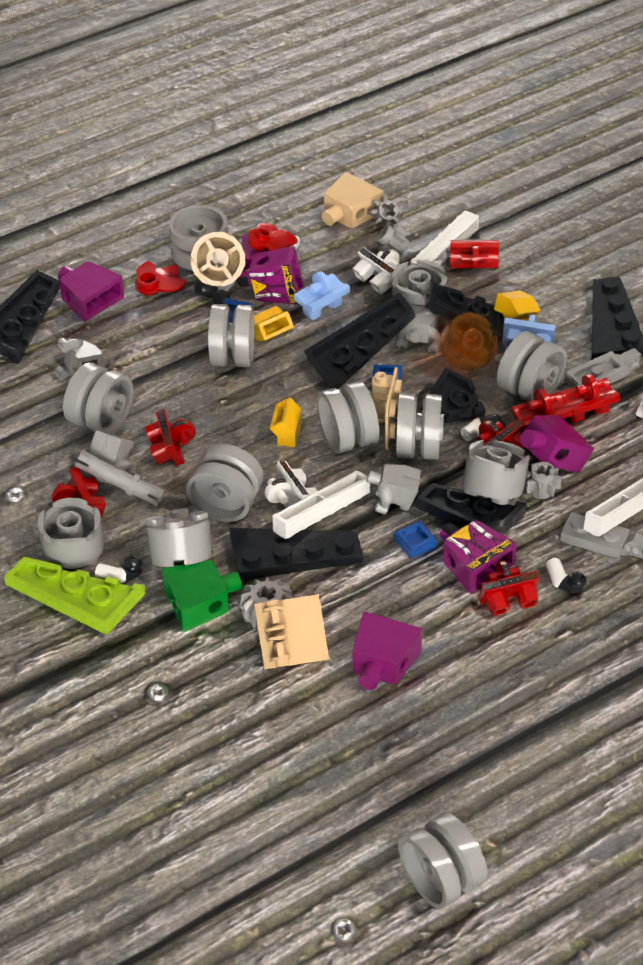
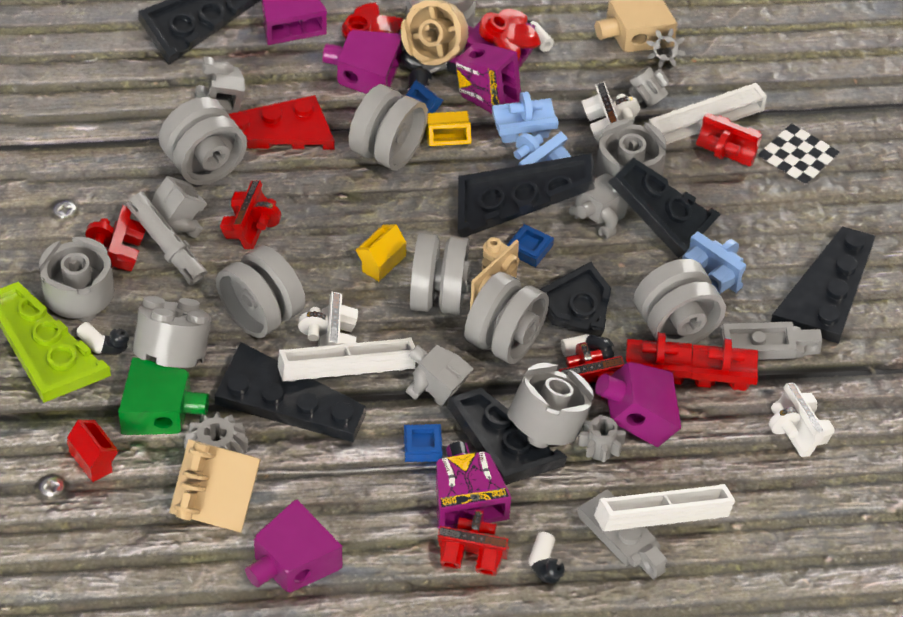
camera: 25 degrees right, 5 degrees up
clear orange cylinder [440,312,498,371] -> none
yellow piece [494,290,541,321] -> none
none -> red piece [67,420,119,483]
none -> red wing [229,95,335,150]
none -> magenta torso [322,30,403,94]
none -> light blue hips [513,131,571,166]
none -> sticker [758,124,840,184]

